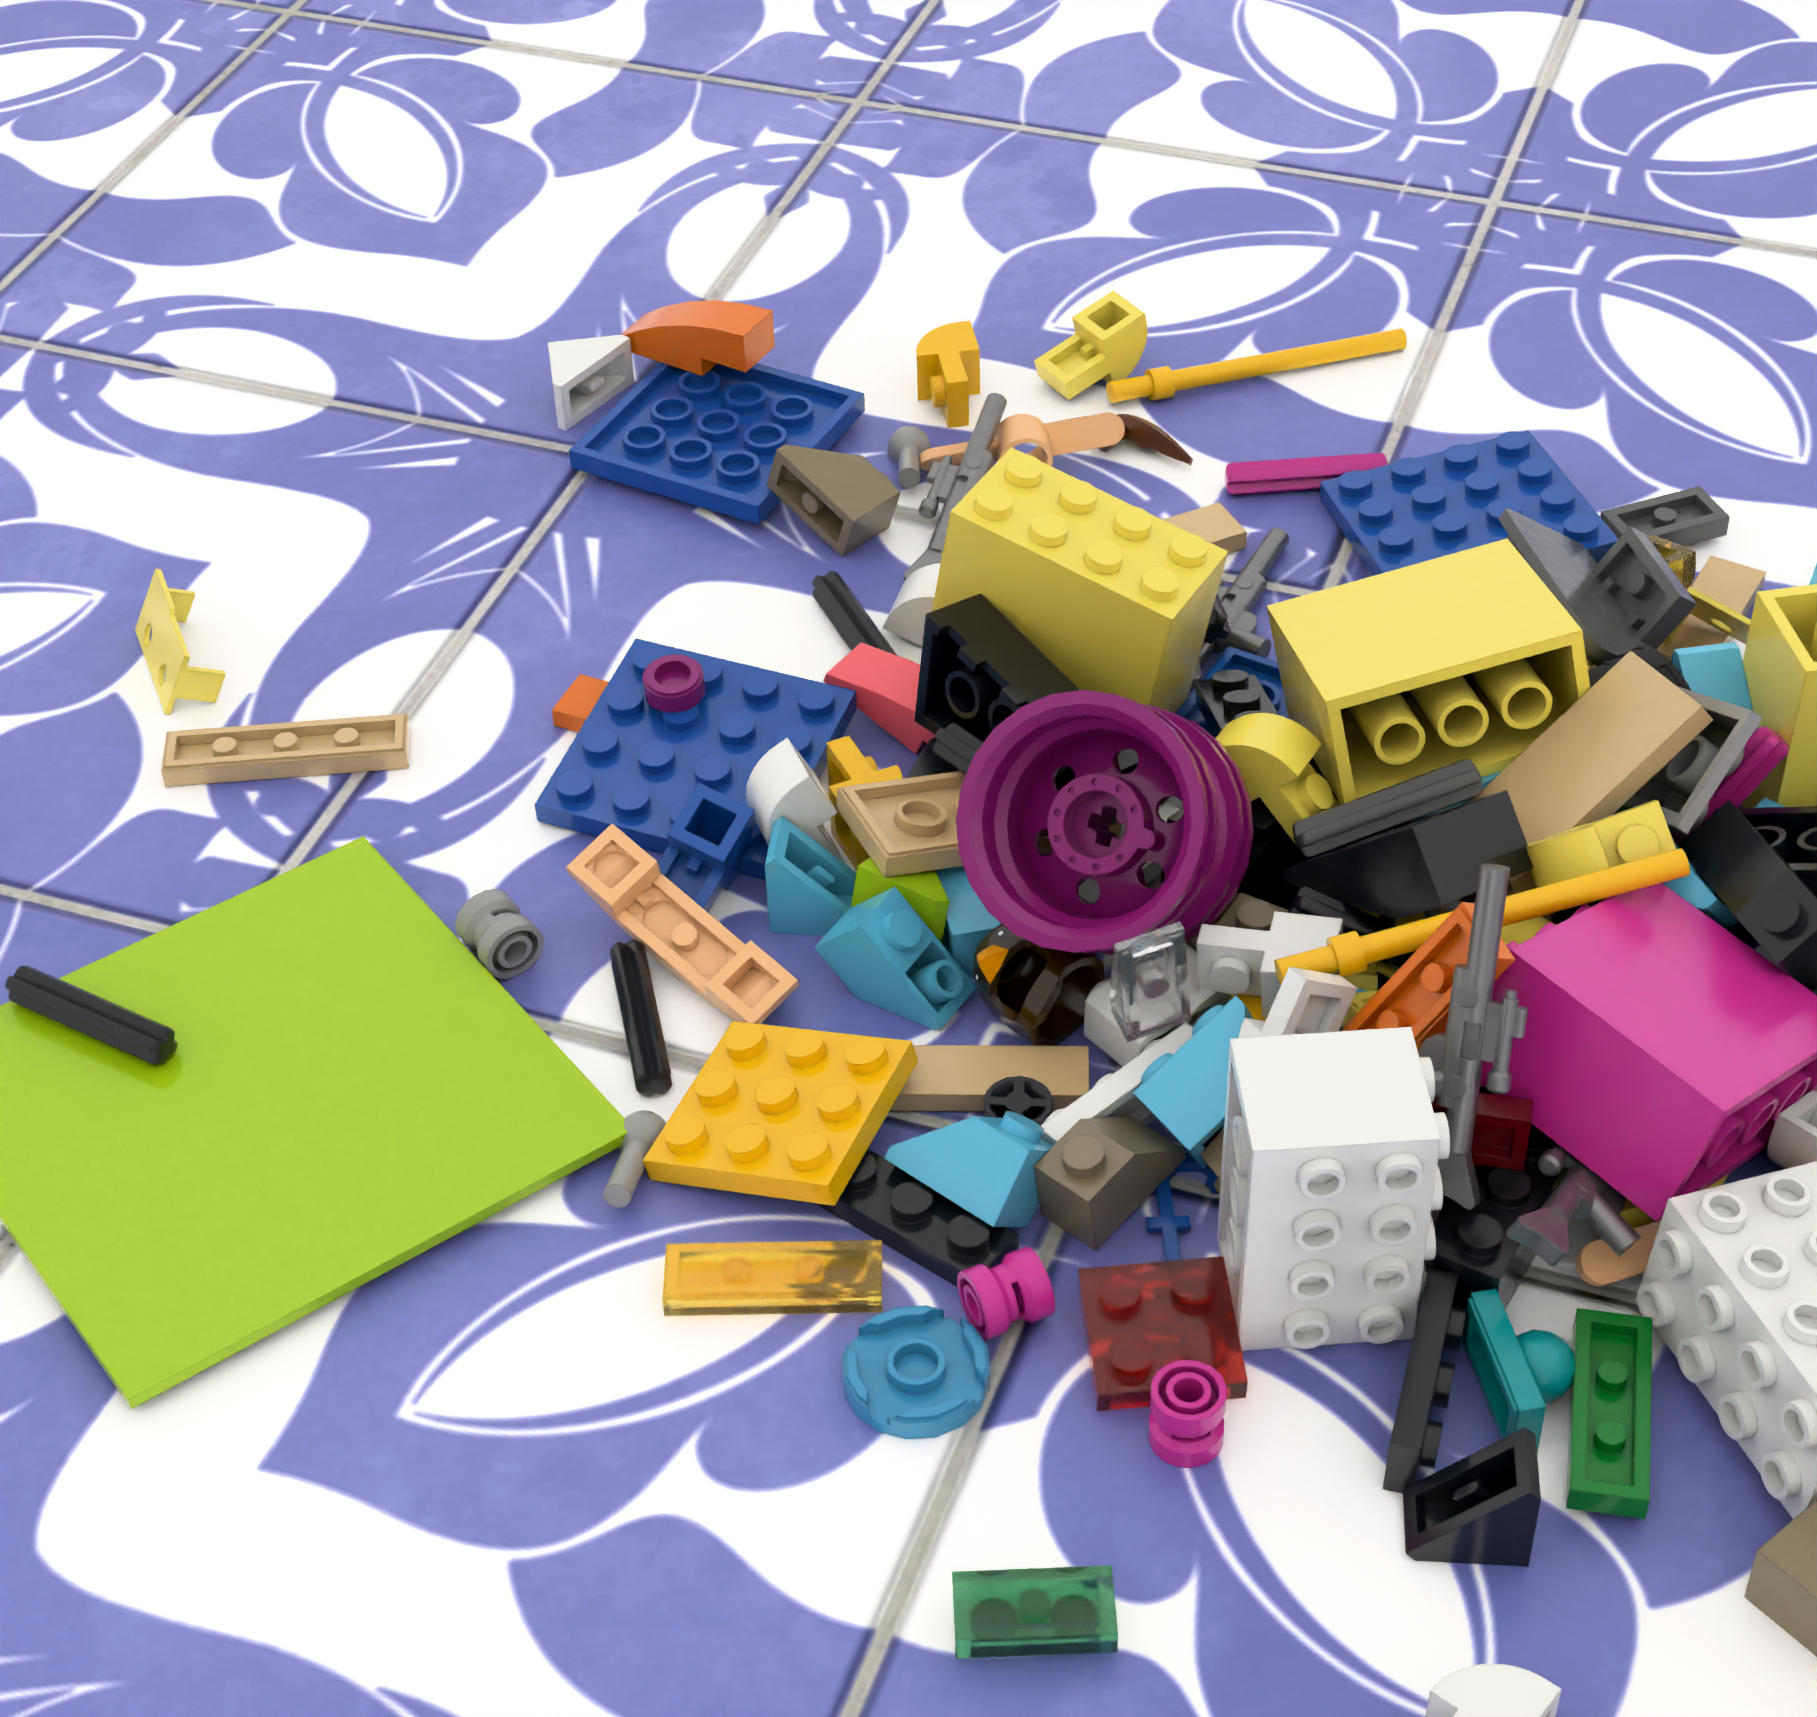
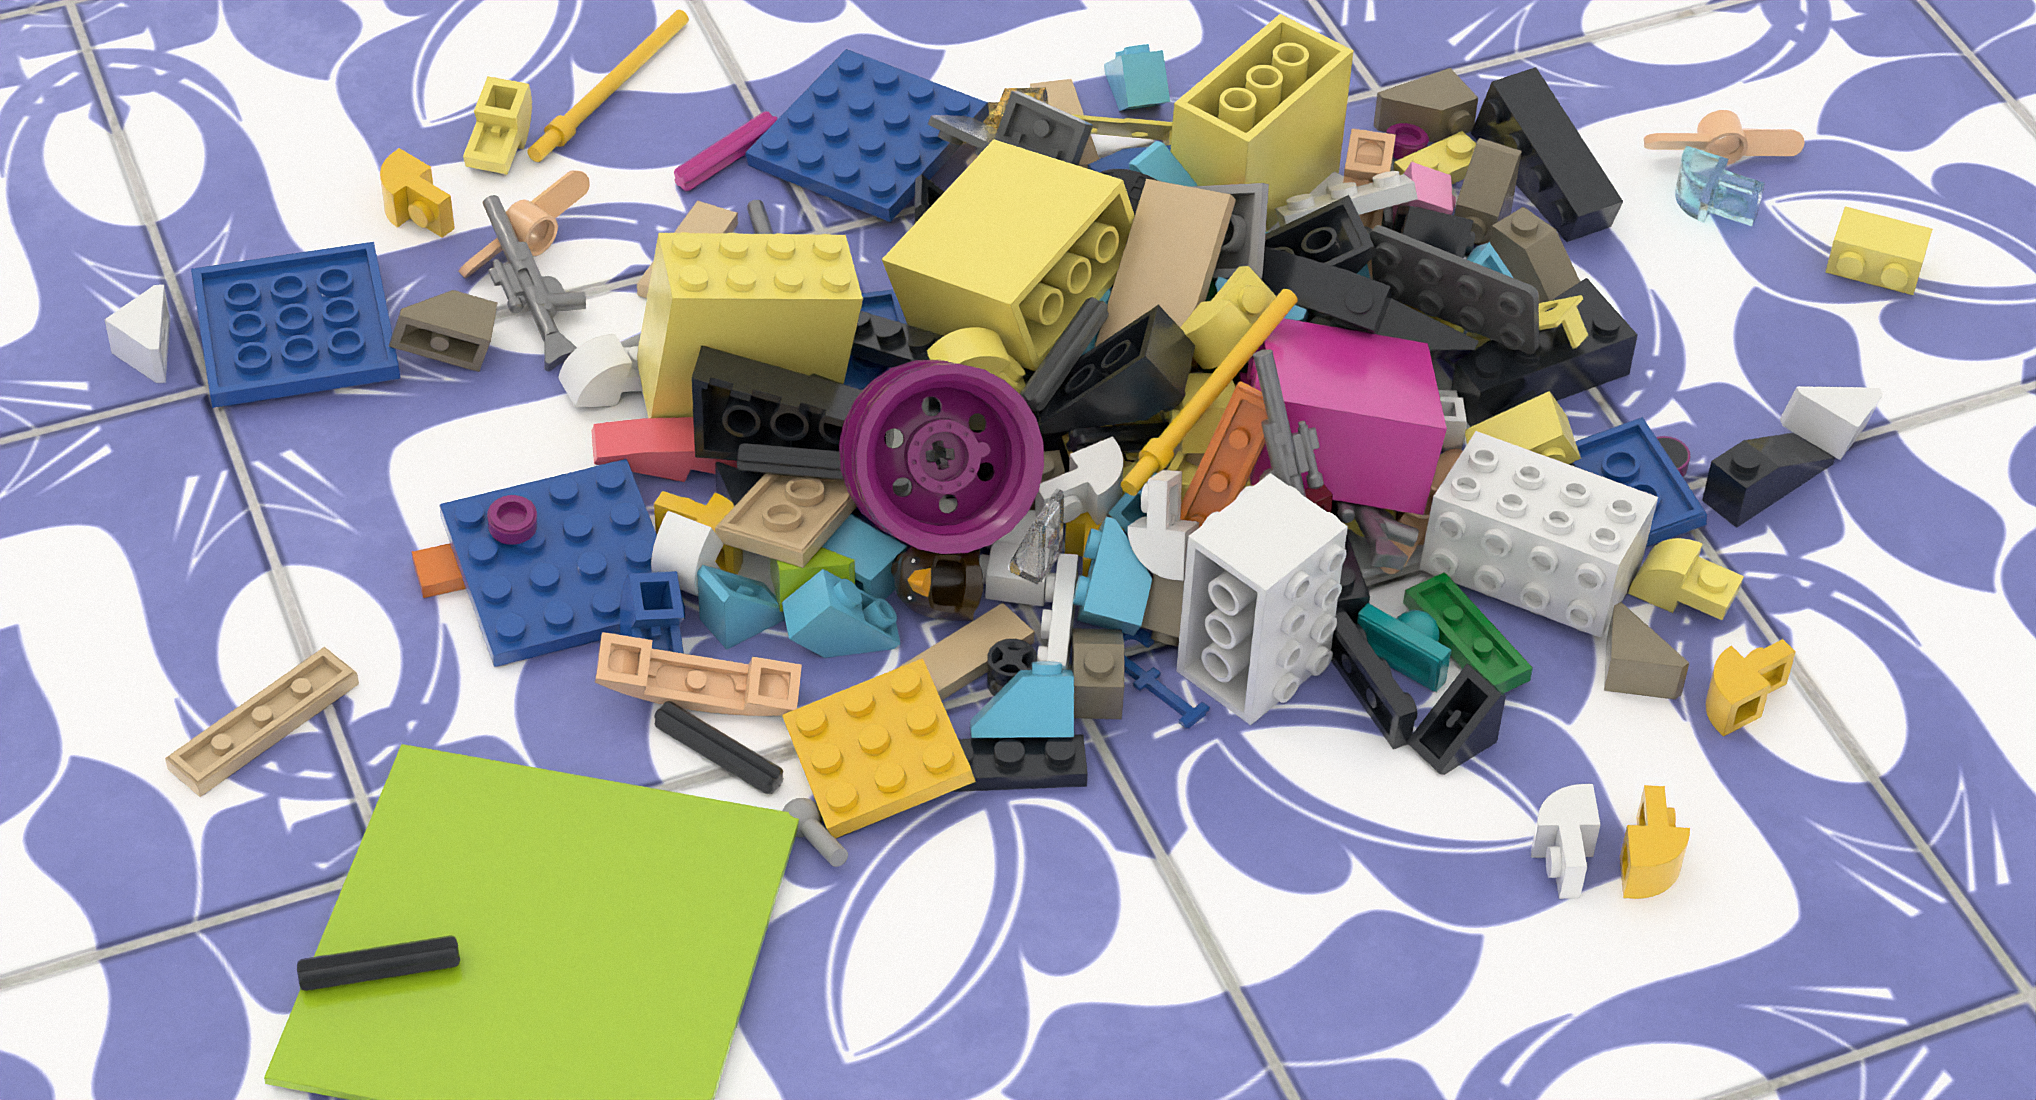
camera: 45 degrees left, 5 degrees up
light yellow piece [135,568,226,714] -> none
light grey wheel [455,889,544,979] -> none
orange slope [620,300,775,376] -> none
clear yellow tile [662,1240,883,1316] -> none
black axle [812,571,898,656] -> none
dark azure tile [842,1305,990,1439] -> none
light grey bar [888,426,931,488] -> none
clear green plate [952,1565,1118,1659] -> none
dark pink wheel [957,1246,1055,1341] -> none
clear red plate [1077,1256,1248,1411] -> none
reddish brown bar [1098,414,1193,466] -> none
dark pink wheel [1148,1360,1227,1468] -> none
dark grey plate [1600,486,1730,553] -> none

